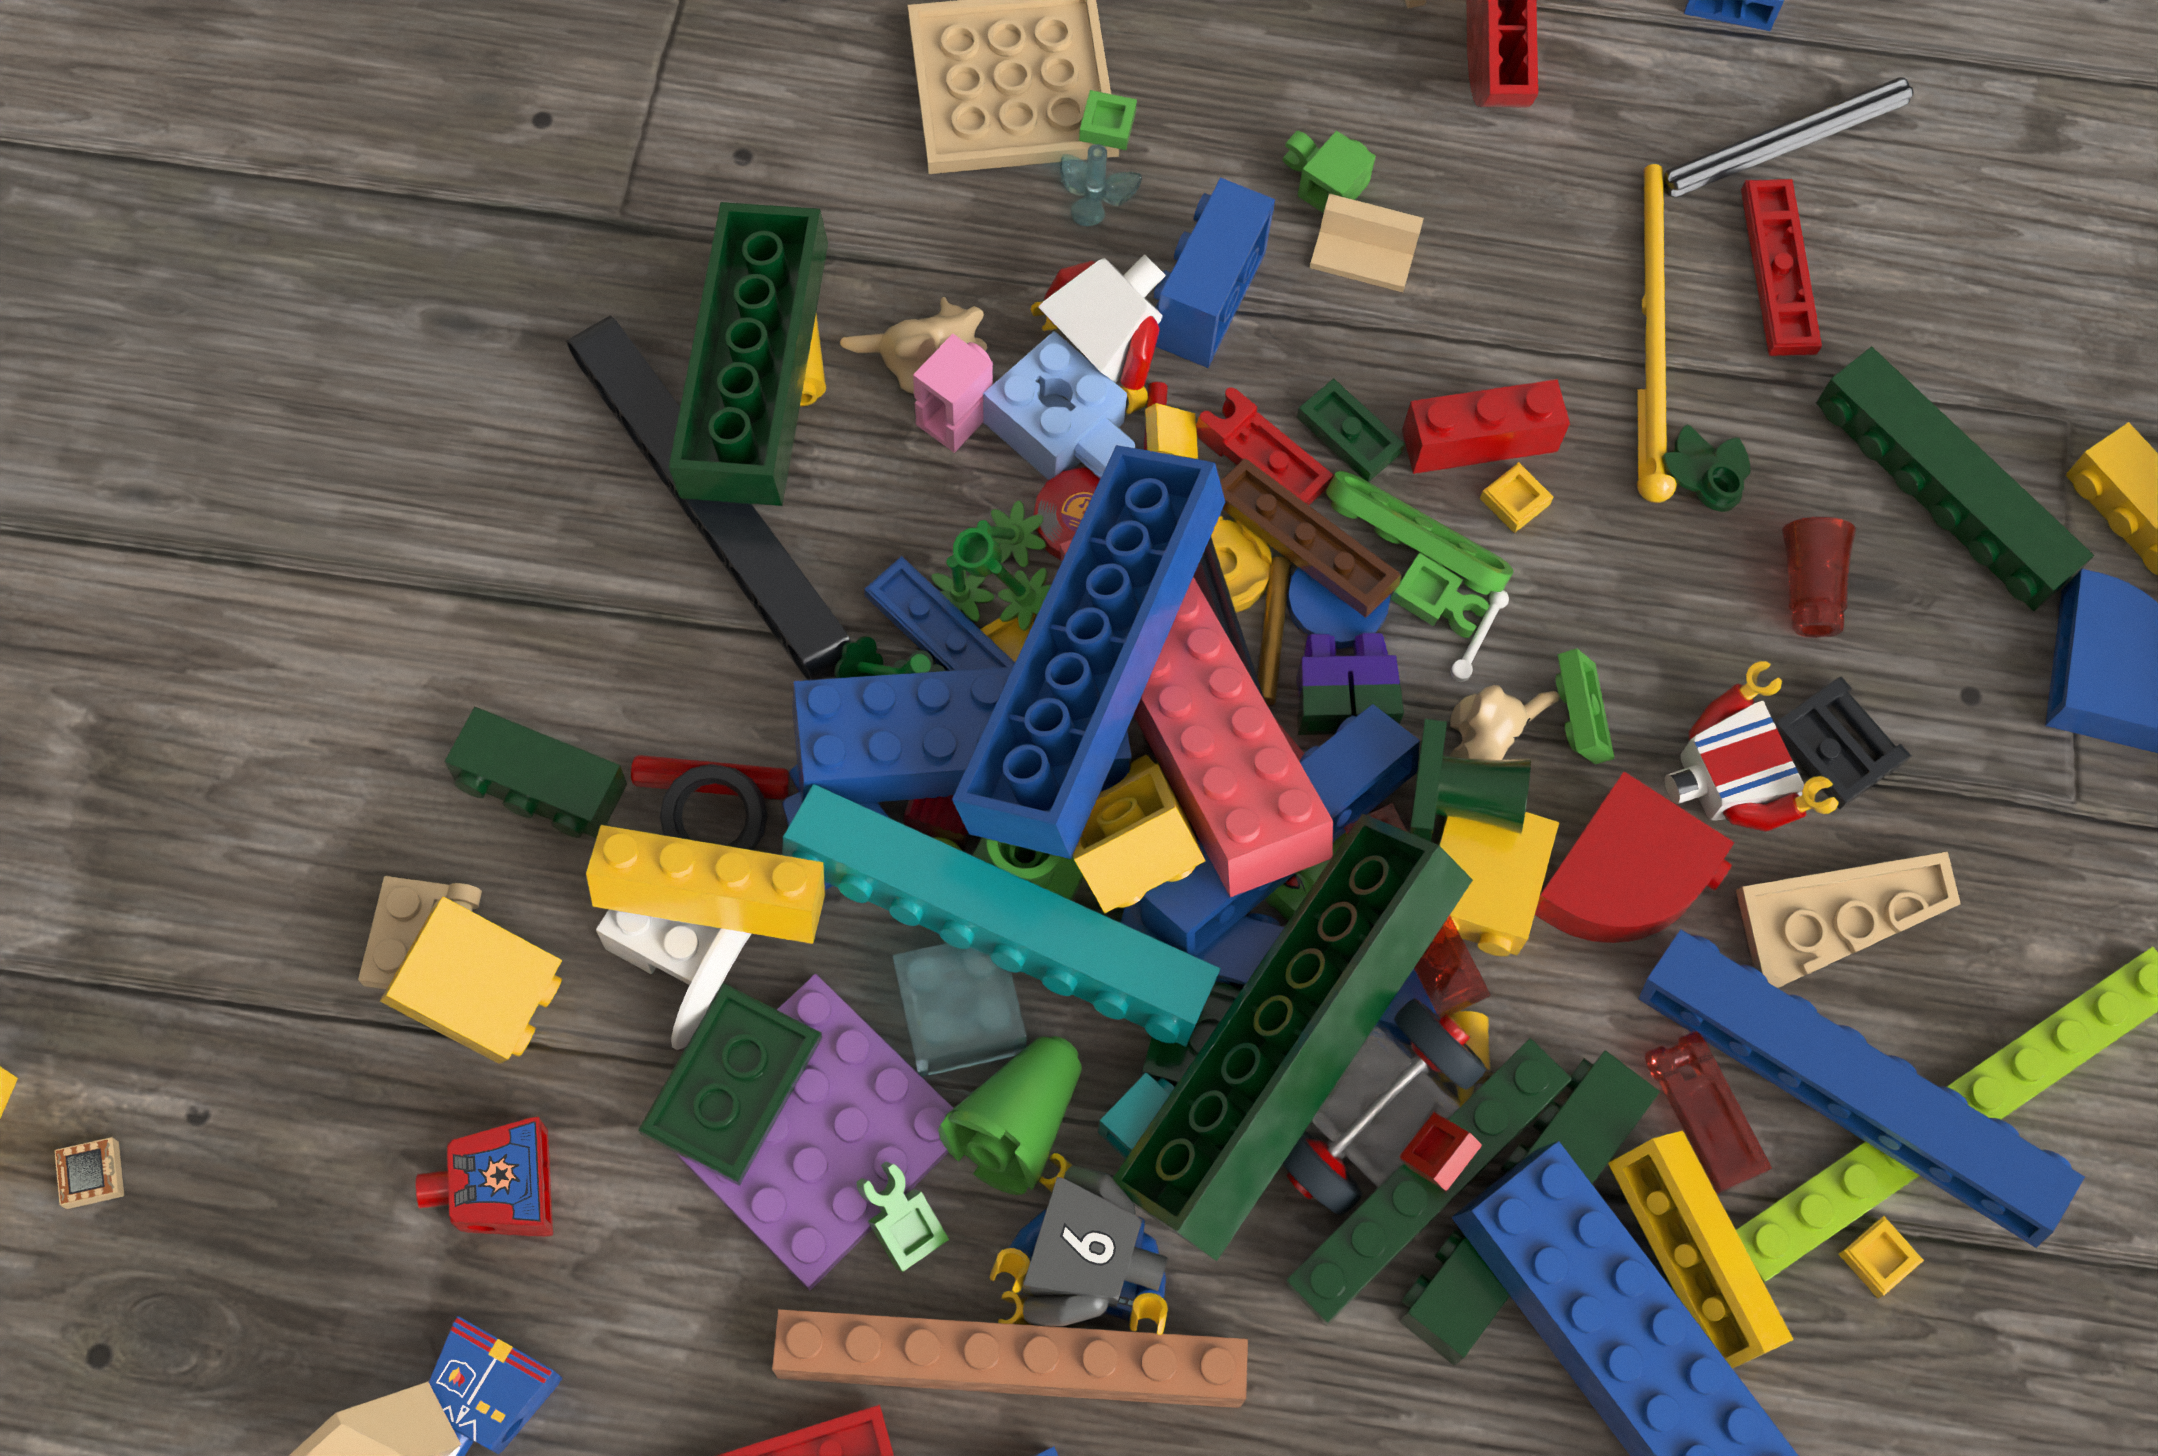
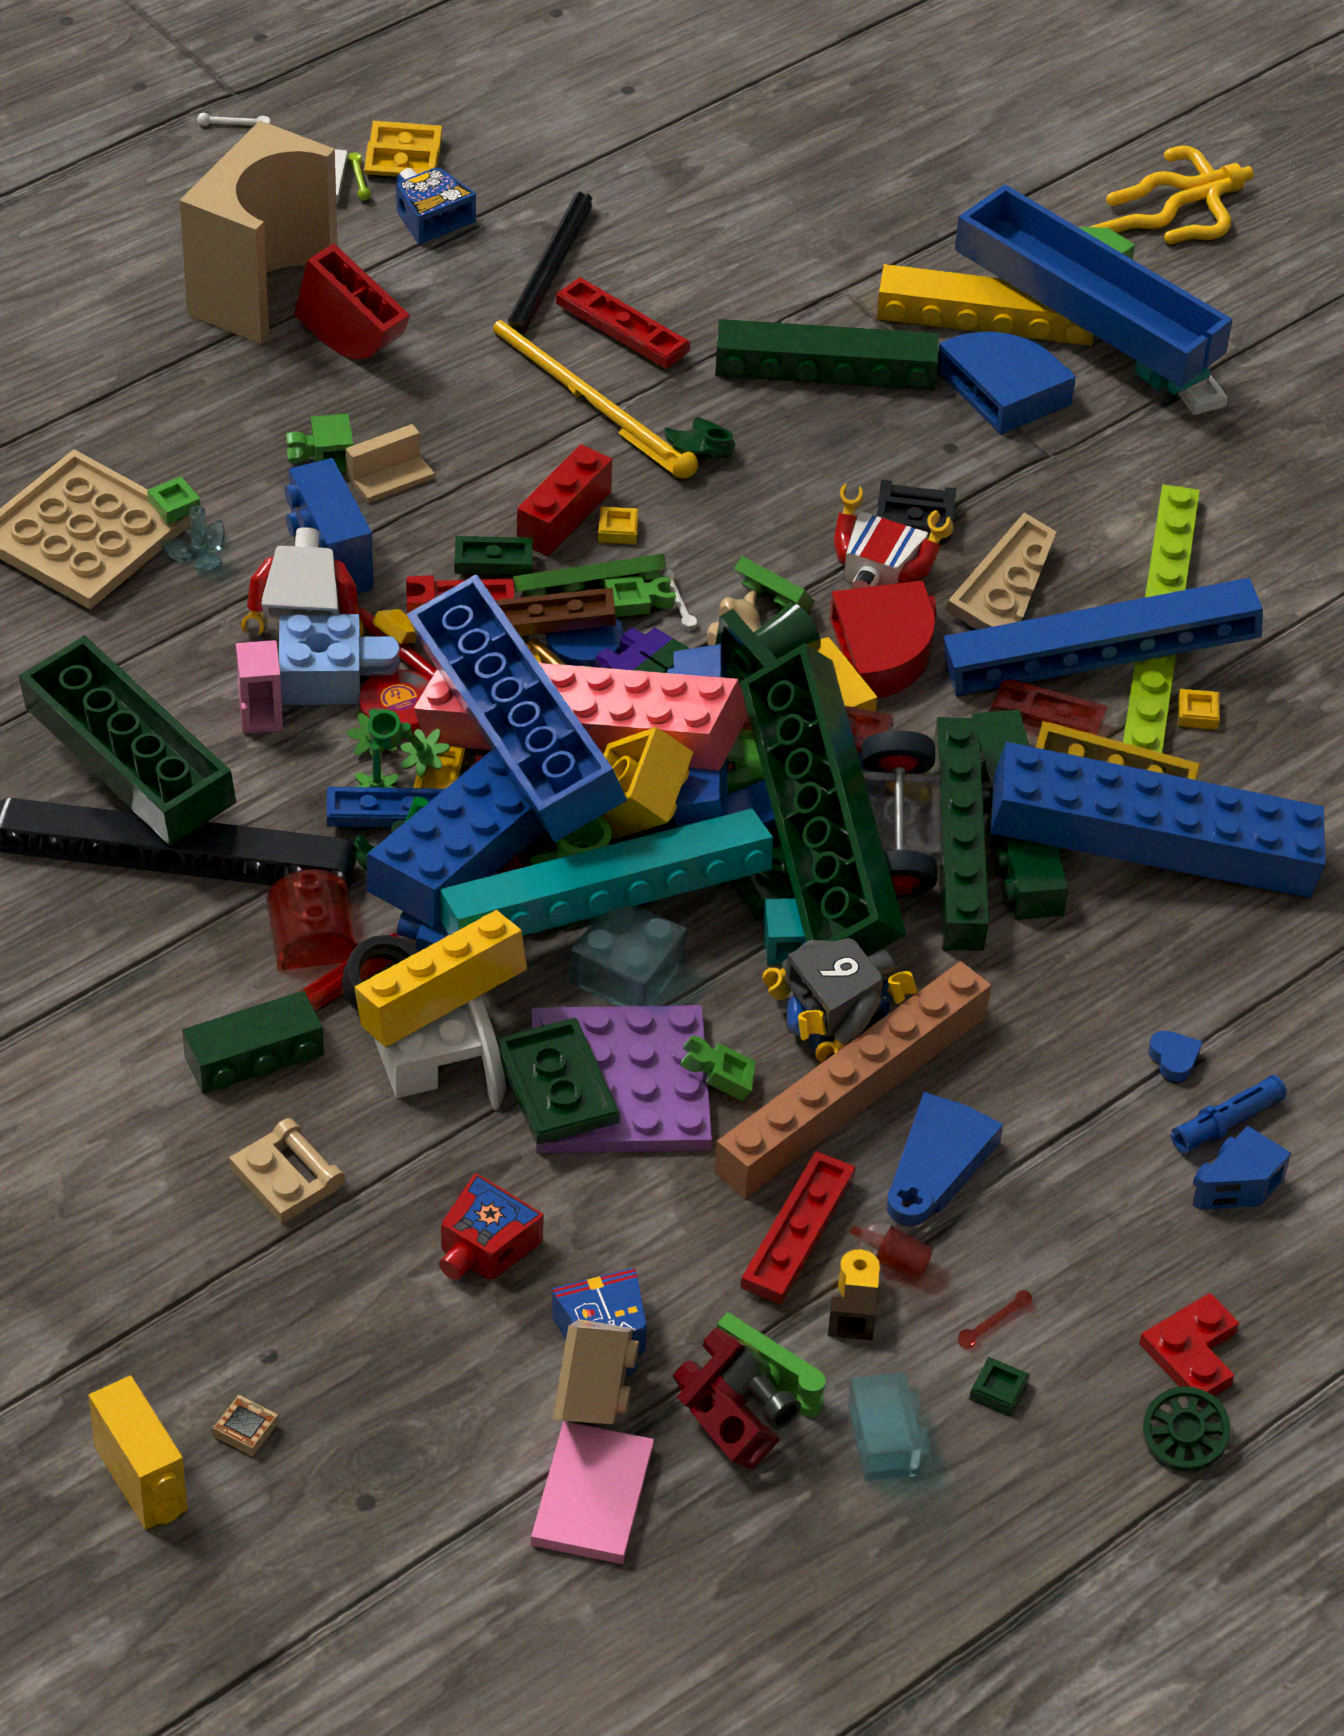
camera: 45 degrees left, 20 degrees down
yellow brick [380,896,562,1064] -> none
tan animal [840,297,987,394] -> none
bright green cone [938,1036,1082,1195] -> none
red plate [1399,1112,1482,1191] -> none
clear red plant [1782,517,1856,638] -> none
none -> clear red brick [266,869,359,971]

